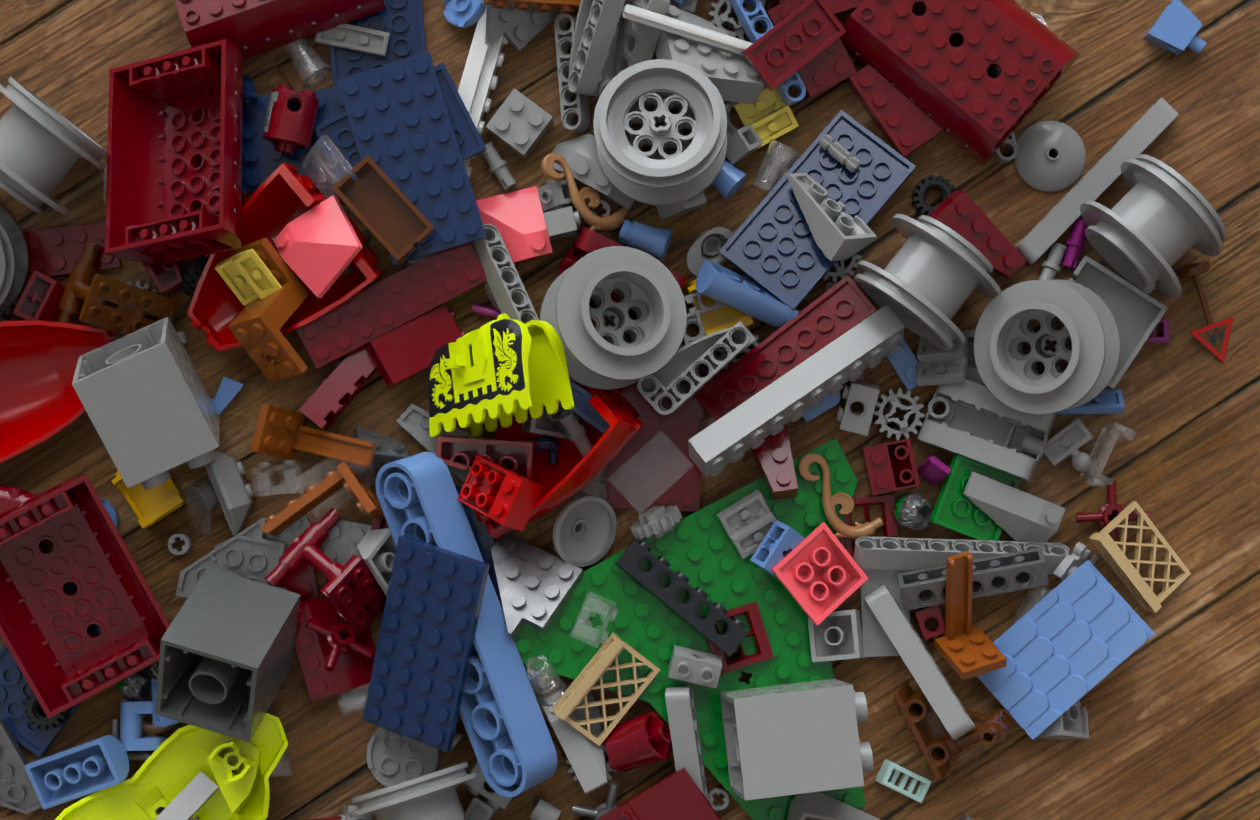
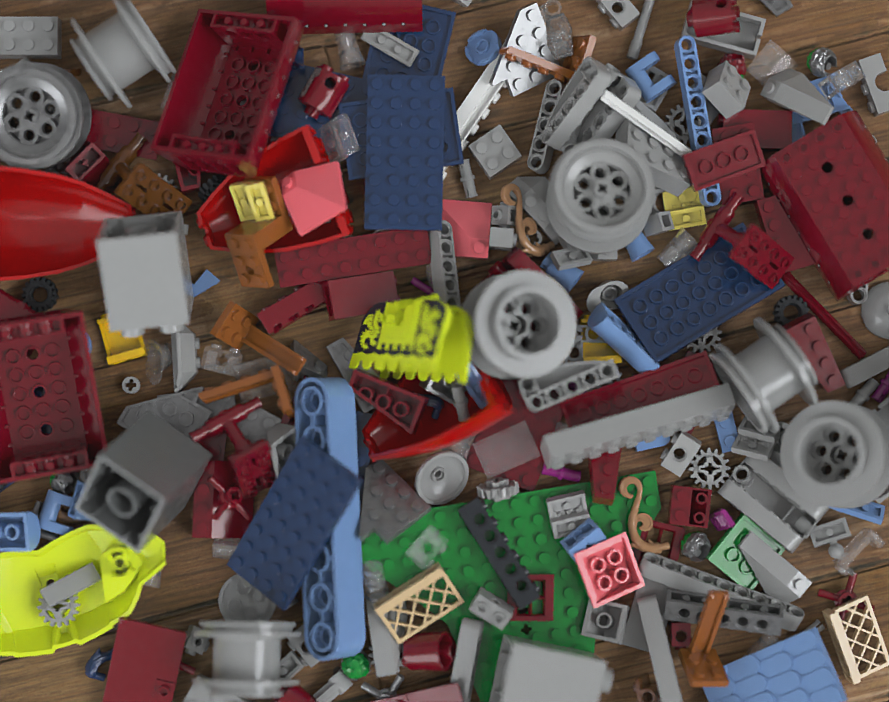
camera: 15 degrees right, 0 degrees up
reddish brown piece [332,155,437,264] -> none
red slope [457,455,543,532] -> none
light grey wedge [787,173,877,261] -> none
light grey axle [819,134,860,172] -> none
light grey plate [1053,542,1091,581] -> none
none -> black tyre [22,277,59,312]
none -> green piece [340,651,372,681]
none -> magenta pin [541,462,581,483]
none -> light grey plate [550,236,593,271]
none -> dark red plate [689,192,794,289]
none -> dark red axle [781,272,867,359]

